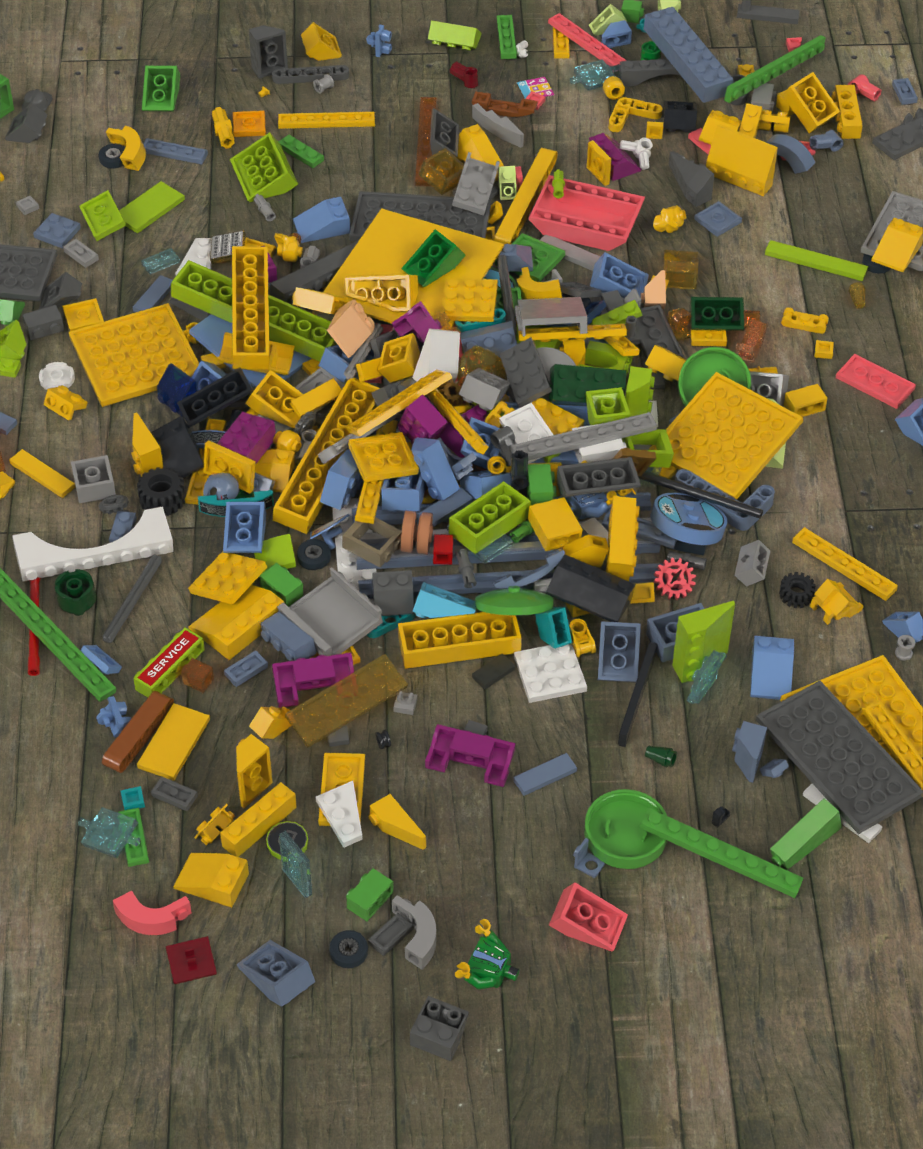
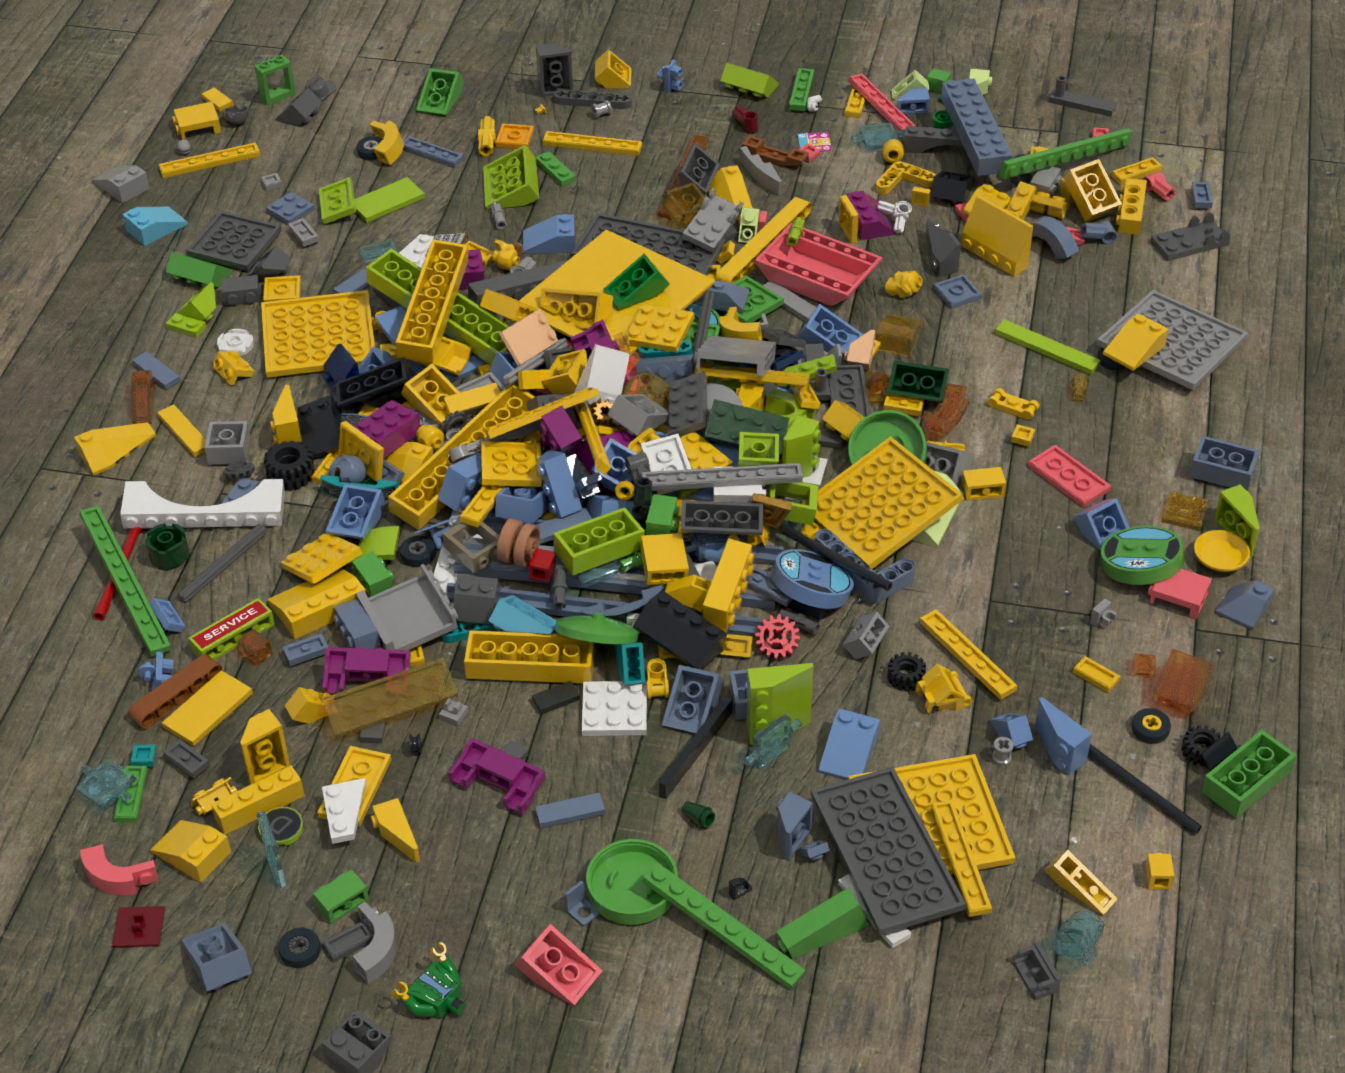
camera: 15 degrees right, 5 degrees down
none -> yellow tile [1111,157,1163,185]

